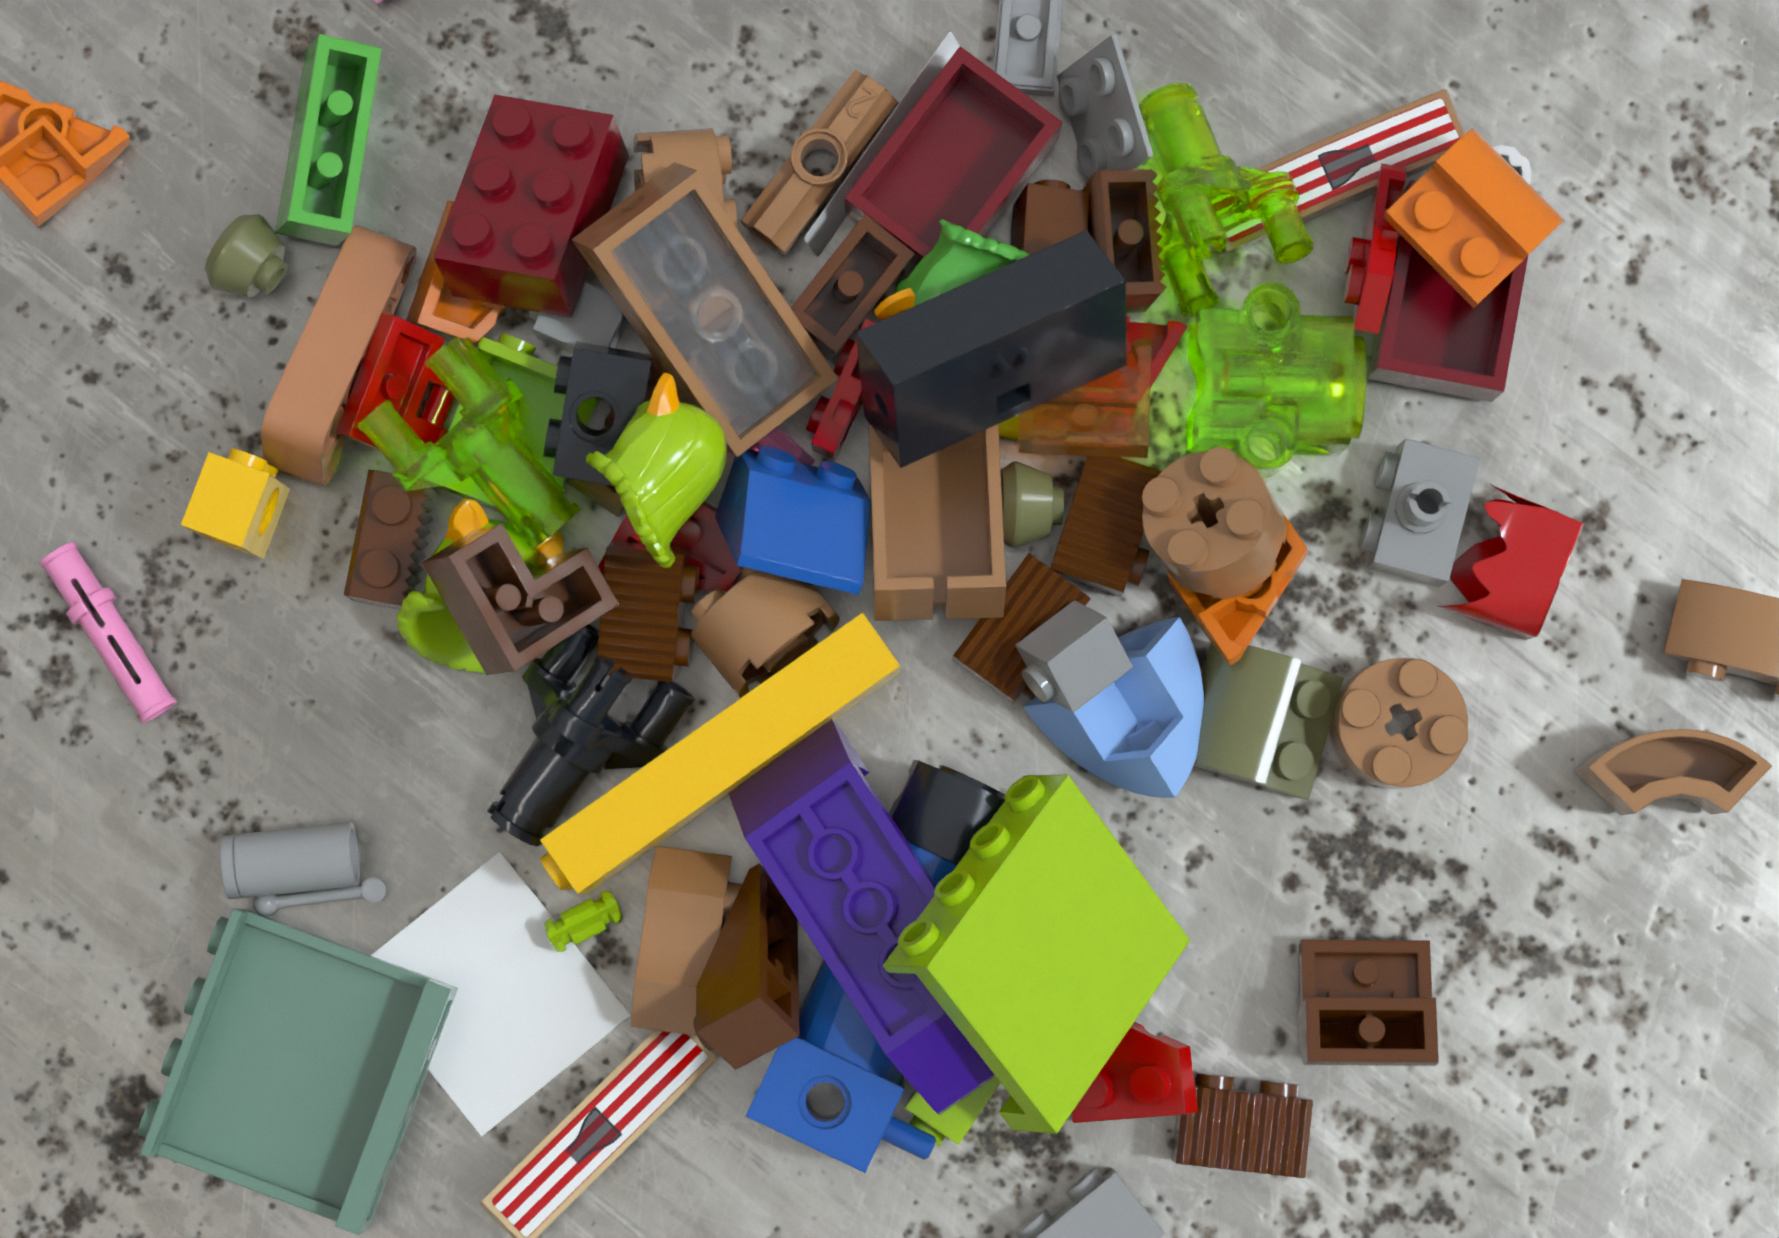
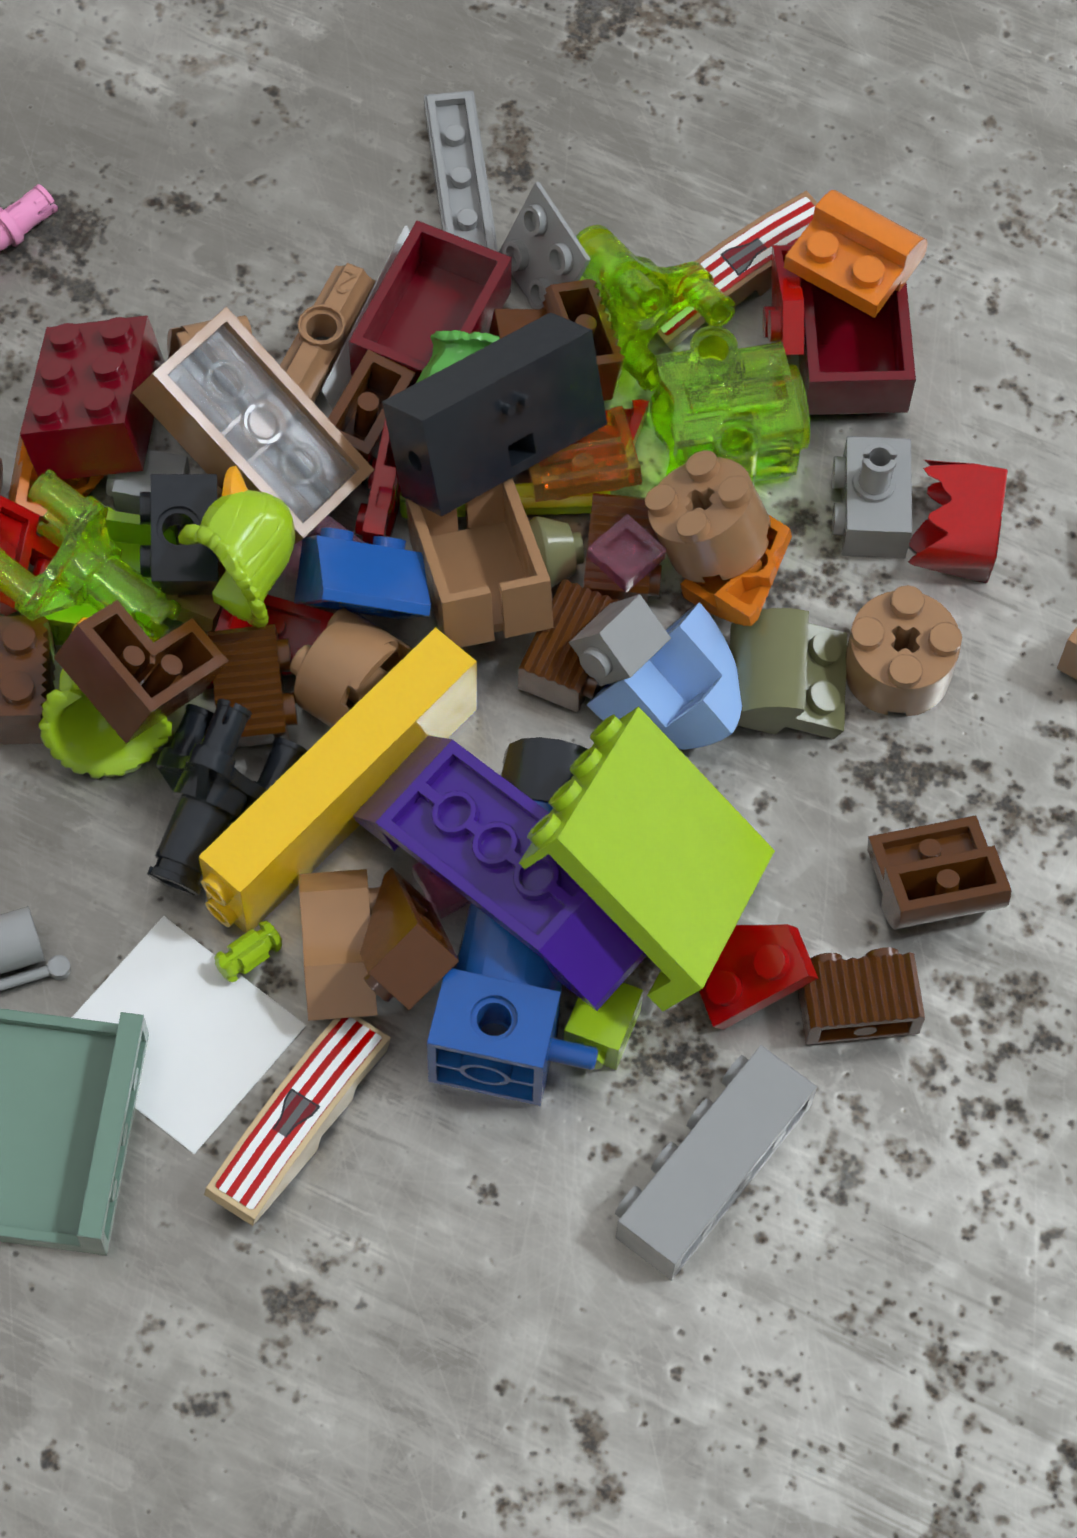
camera: 15 degrees left, 20 degrees down
none -> clear pink plate [588,514,666,592]

